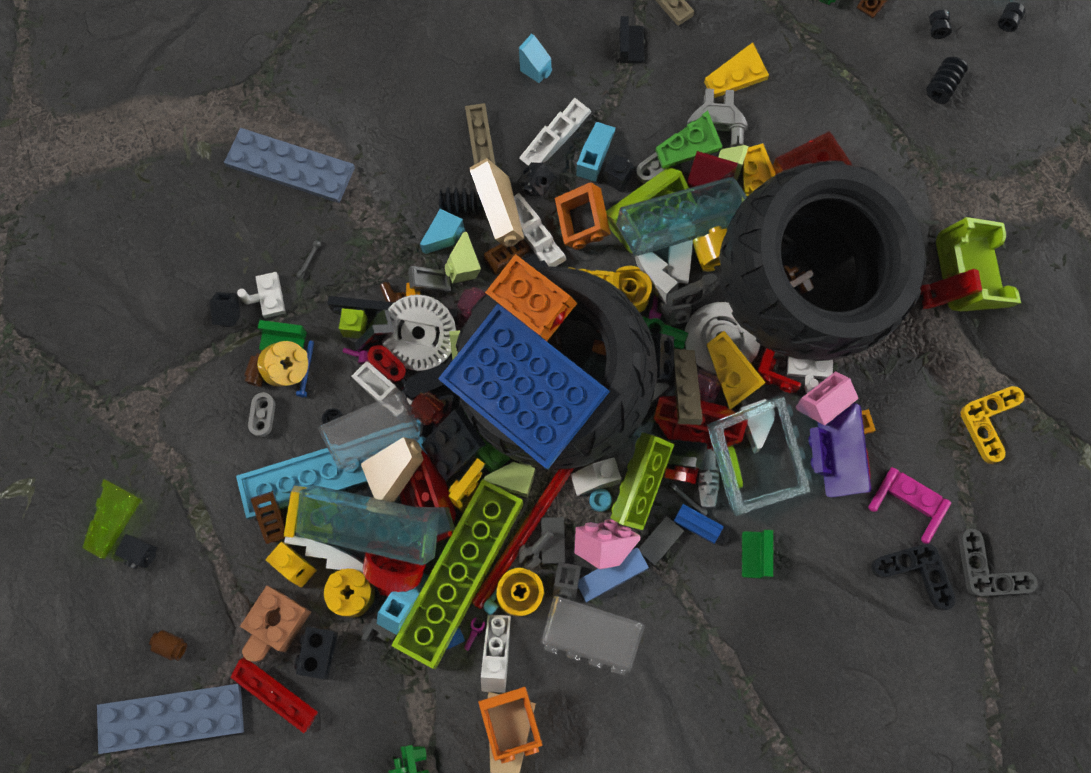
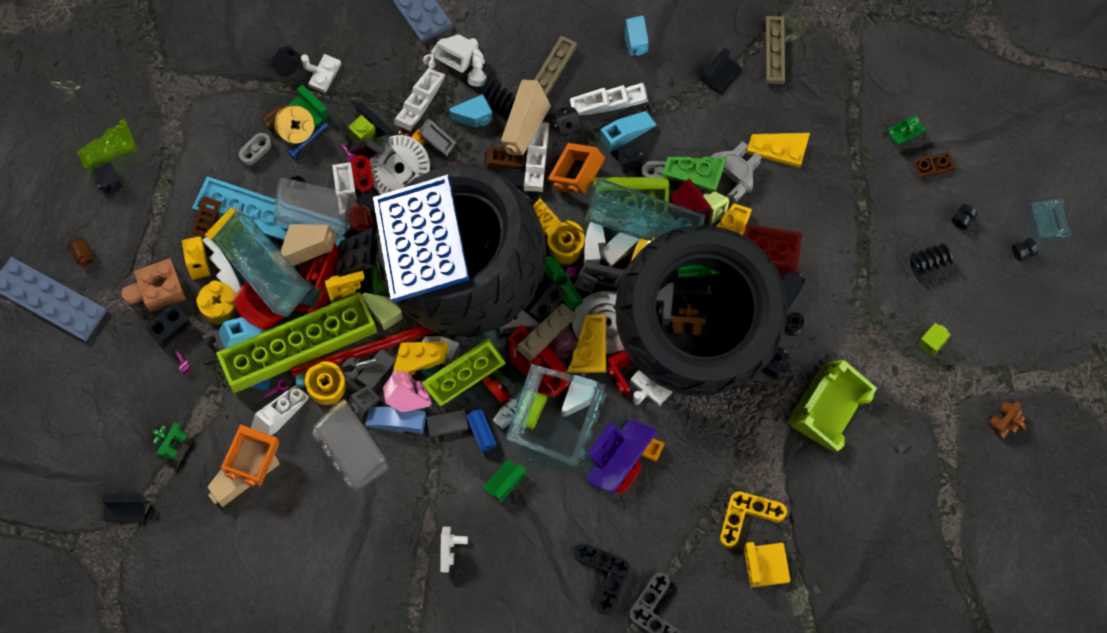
camera: 35 degrees right, 5 degrees down
red plate [230,657,318,733] -> none
dark grey hinge [297,240,321,279] -> none
yellowish green slope [445,232,481,284] -> none
orange piece [485,254,577,341] -> none
dark grey hinge [669,483,708,516] -> none
bright pink slope [796,371,859,425] -> none
dark pink plate [868,467,951,544] -> none
red plate [920,269,982,309] -> none
none -> magenta hand [174,349,192,375]
none -> yellow wing [392,341,449,375]
none -> white slope [394,68,445,131]
none -> white torso [423,35,486,87]
none -> white plate [441,527,468,572]
none -> yellow bracket [744,542,790,588]
none -> lime brick [918,322,951,357]

